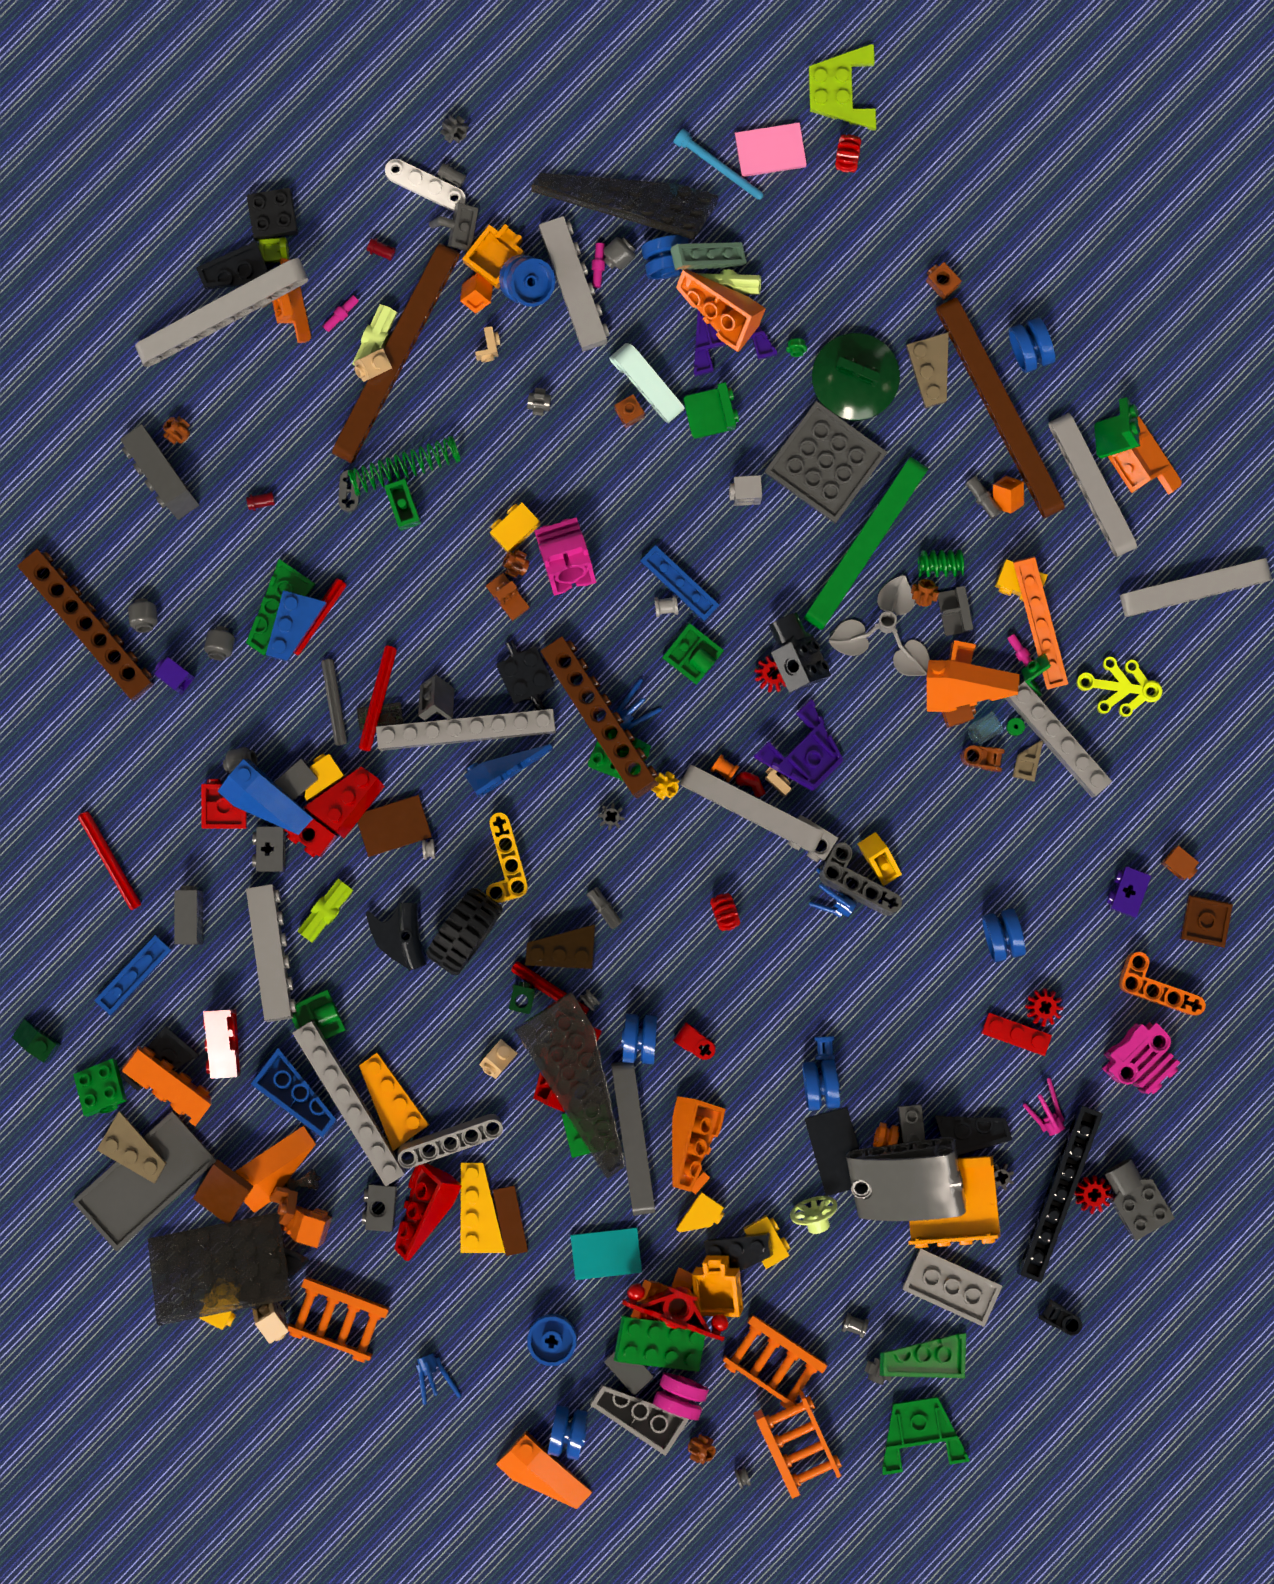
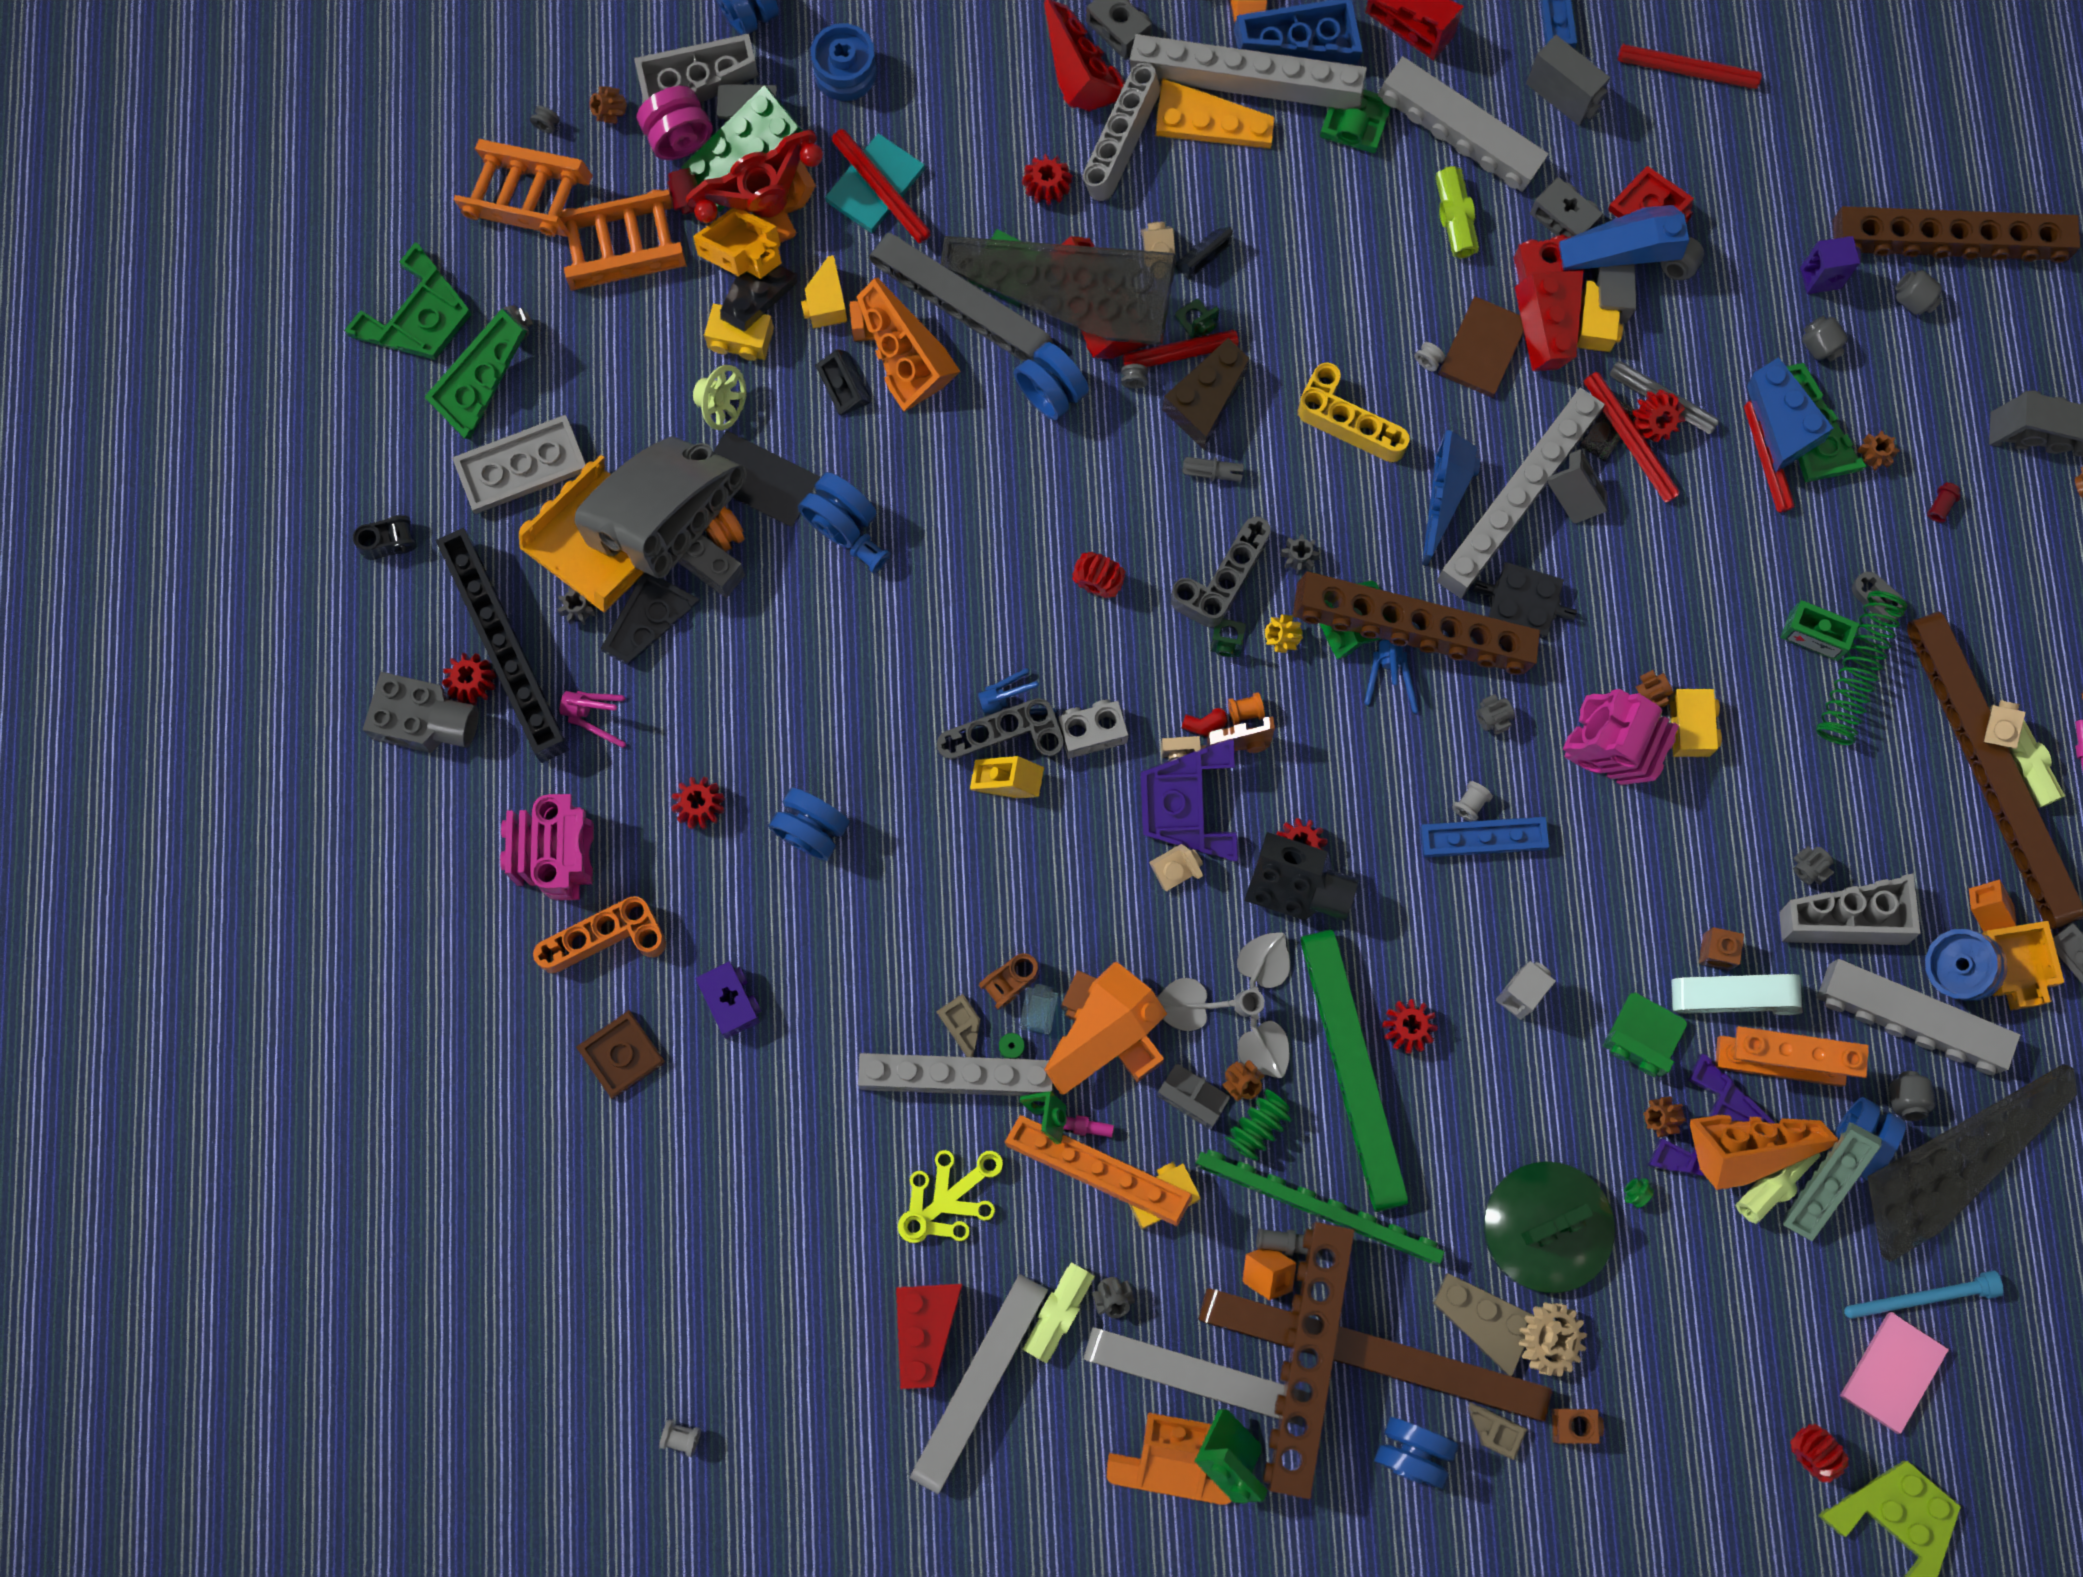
camera: 130 degrees right, 10 degrees down
black pin [366,903,427,971] -> none
black tyre [426,888,503,975] -> none
yellow wing [461,1162,505,1253] -> none
tan bracket [475,326,500,362] -> none
dark orange bracket [486,573,530,622] -> none
reddish brown tile [493,1185,528,1256] -> none
dark pink bar [592,243,605,288] -> none
green plate [662,623,724,686] -> none
red piece [673,1022,716,1060] -> none
light grey beam [680,765,824,853] -> none
dark grey plate [764,401,887,524] -> none
dark grey bush [841,1312,869,1338] -> none
red plate [981,1013,1052,1056] -> none
dark orange brick [1161,845,1199,880] -> none
none -> dark red brick [667,168,698,215]
none -> black slope [815,349,872,416]
none -> red axle [832,129,930,243]
none -> red wedge [896,1284,963,1389]
none -> red gear [1022,153,1072,207]
none -> yellowish green piece [1022,1263,1095,1364]
none -> dark grey gear [1092,1277,1135,1318]
none -> tan bracket [1149,844,1203,891]
none -> dark grey beam [1171,516,1270,628]
none -> black slope [1175,227,1233,279]
none -> green plate [1194,1149,1445,1265]
none -> dark orange wing [1207,717,1275,753]
none -> dark green bracket [1210,619,1246,658]
none -> reddish brown brick [1263,1222,1354,1499]
none -> red gear [1382,999,1438,1054]
none -> dark tan tile [1467,1402,1527,1460]
none -> dark grey gear [1476,694,1515,735]
none -> tan gear [1519,1303,1587,1376]
none -> red gear [1632,389,1685,442]
none -> dark orange gear [1643,1096,1686,1137]
none -> orange fence [1715,1026,1869,1087]
none -> light grey wedge [1779,873,1920,945]
none -> dark orange gear [1857,431,1899,471]

